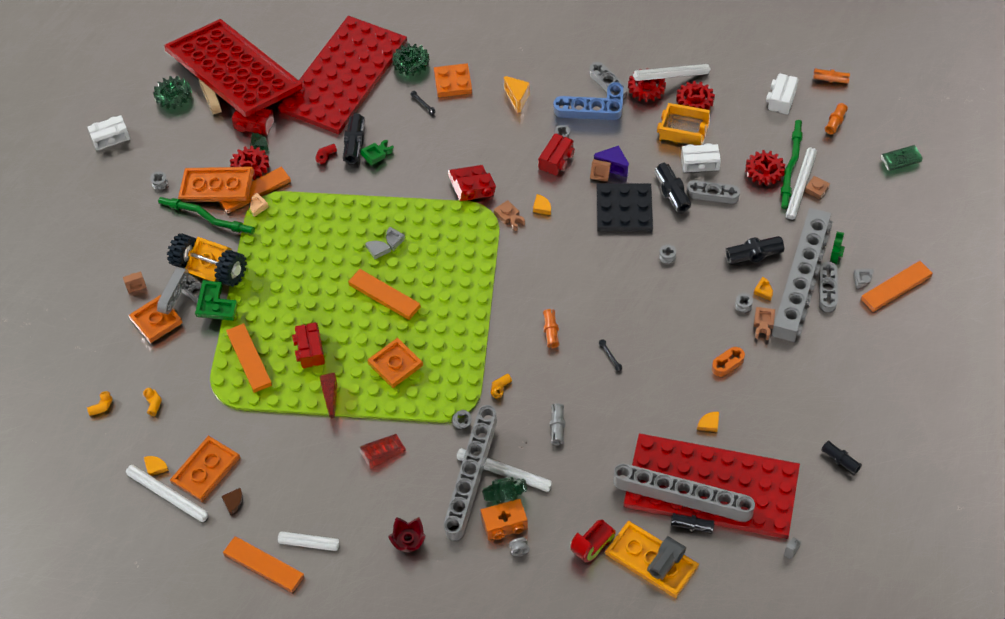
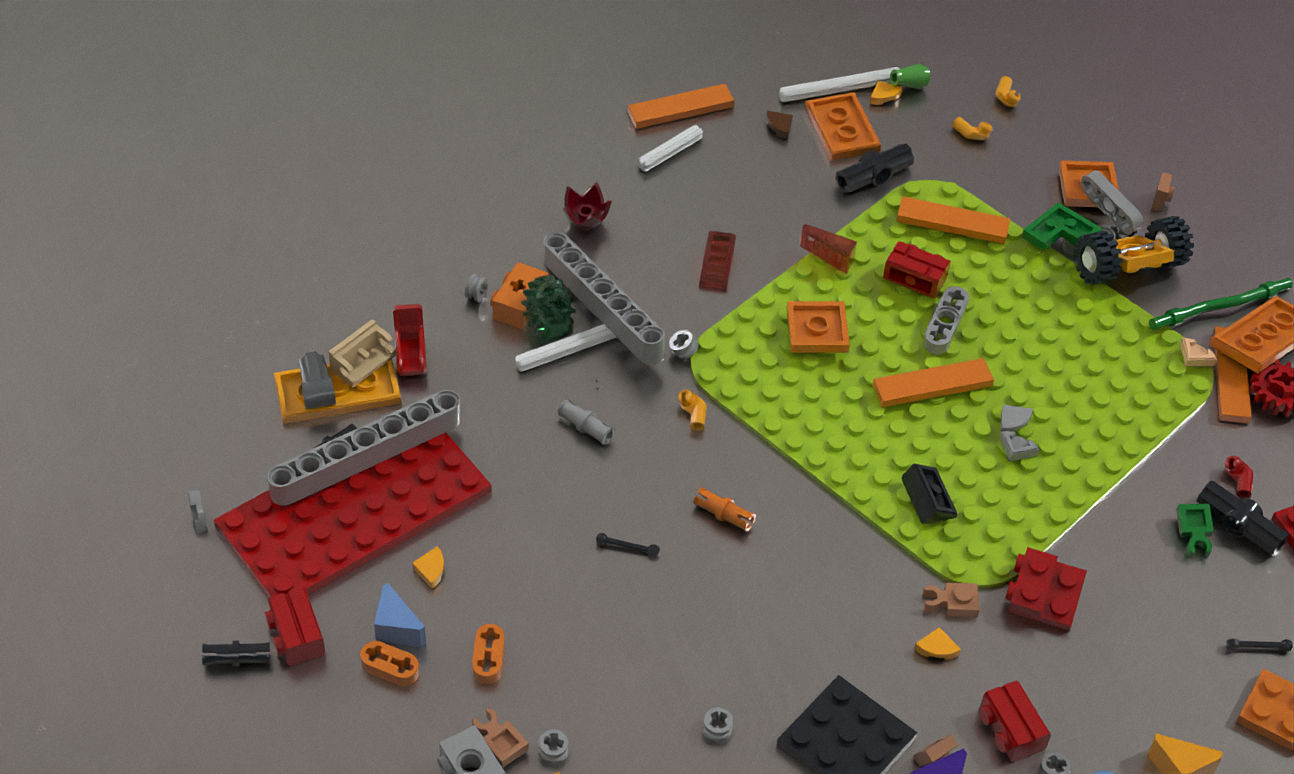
camera: 125 degrees right, 5 degrees down
none -> red brick [264,587,326,666]
none -> tan hinge [328,319,396,387]
none -> orange beam [360,641,420,686]
none -> medium blue slope [374,583,426,647]
none -> black piece [835,143,914,193]
none -> bright green cone [890,64,930,90]
none -> black slope [901,464,958,524]
none -> light grey beam [923,286,969,354]

